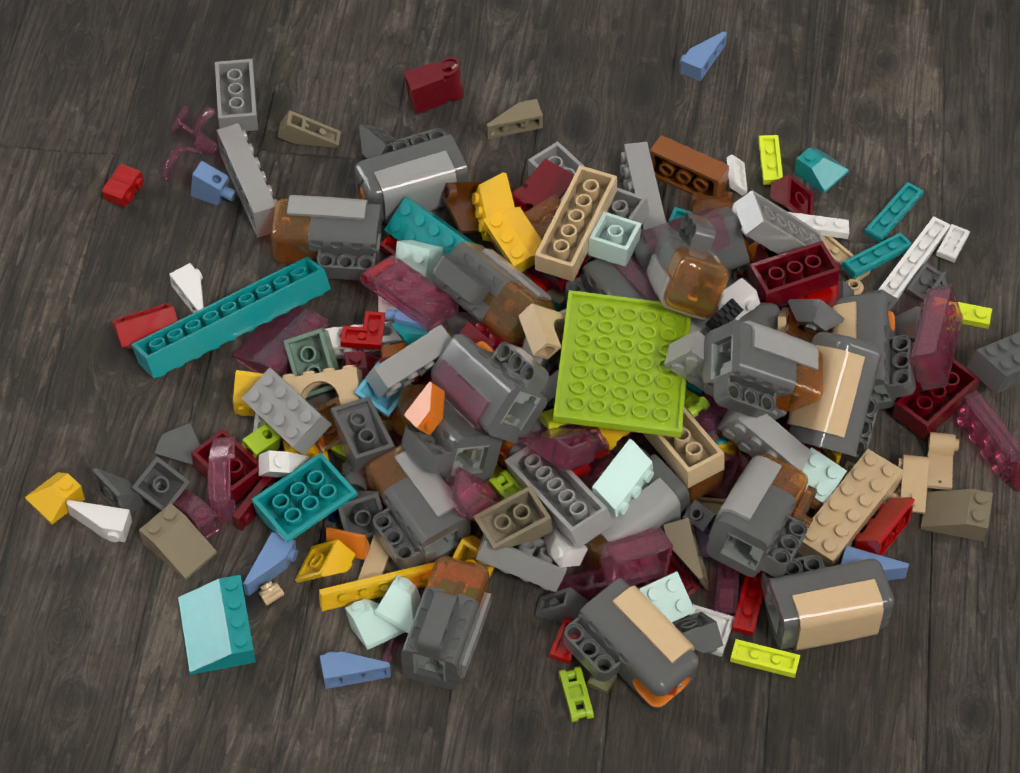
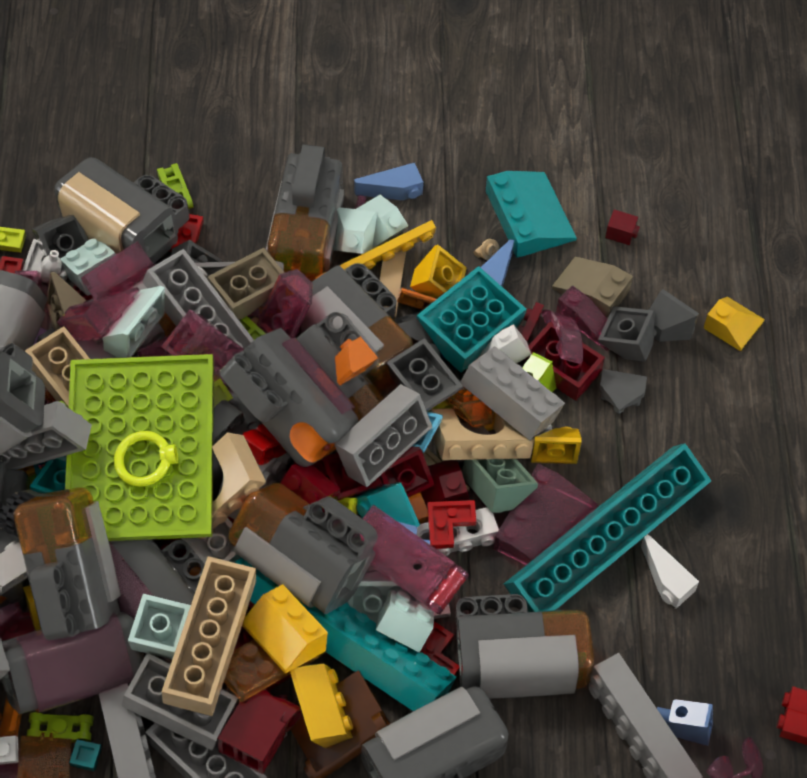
camera: 170 degrees right, 5 degrees up
white slope [67,500,132,542] -> none
red slope [111,302,178,349] -> none
none -> white plant [40,250,62,283]
none -> clear pink slope [57,287,139,342]
none -> neon yellow piece [114,431,178,487]
none -> dark red brick [605,209,640,246]

